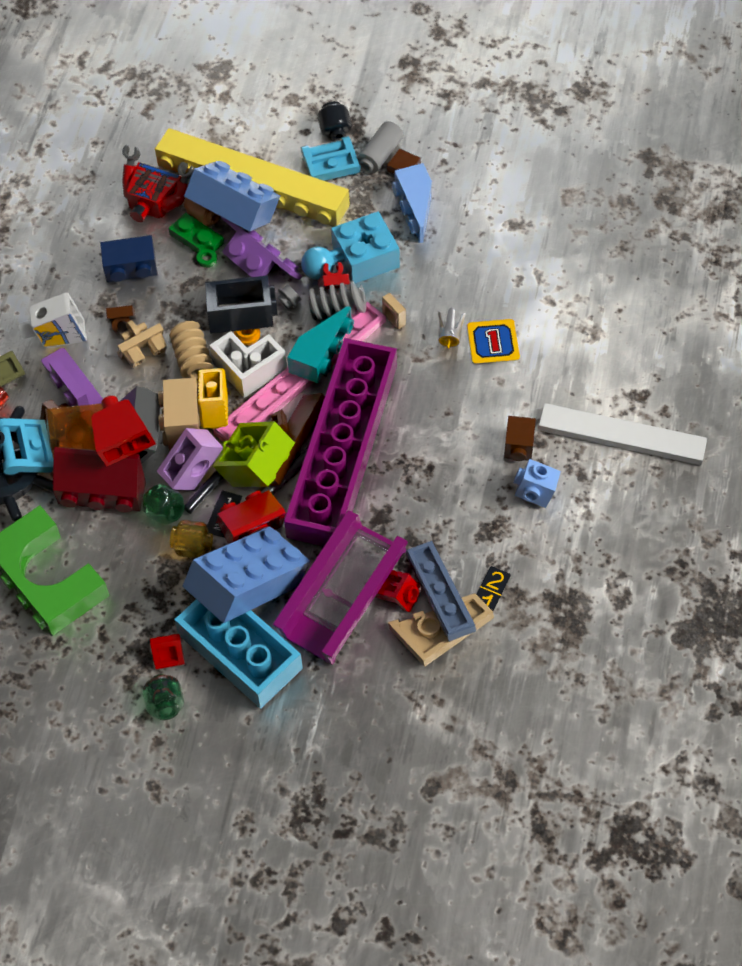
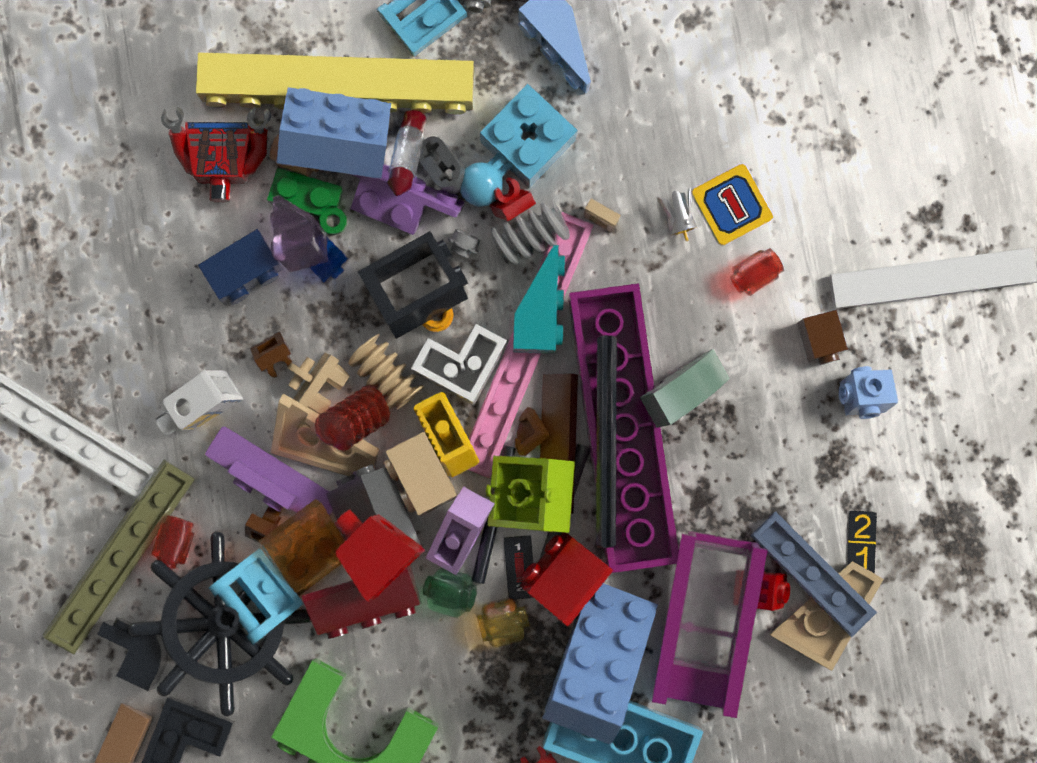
camera: 30 degrees left, 25 degrees up
none -> clear purple slope [270,196,328,272]
none -> tan wing [271,394,379,476]
none -> clear blue tile [299,233,348,283]
none -> clear red piece [315,384,390,451]
none -> piece [387,110,427,196]
none -> dark grey beam [417,136,466,194]
none -> black axle [596,335,617,548]
none -> sand green slope [640,349,730,428]
none -> clear red brick [730,248,784,296]

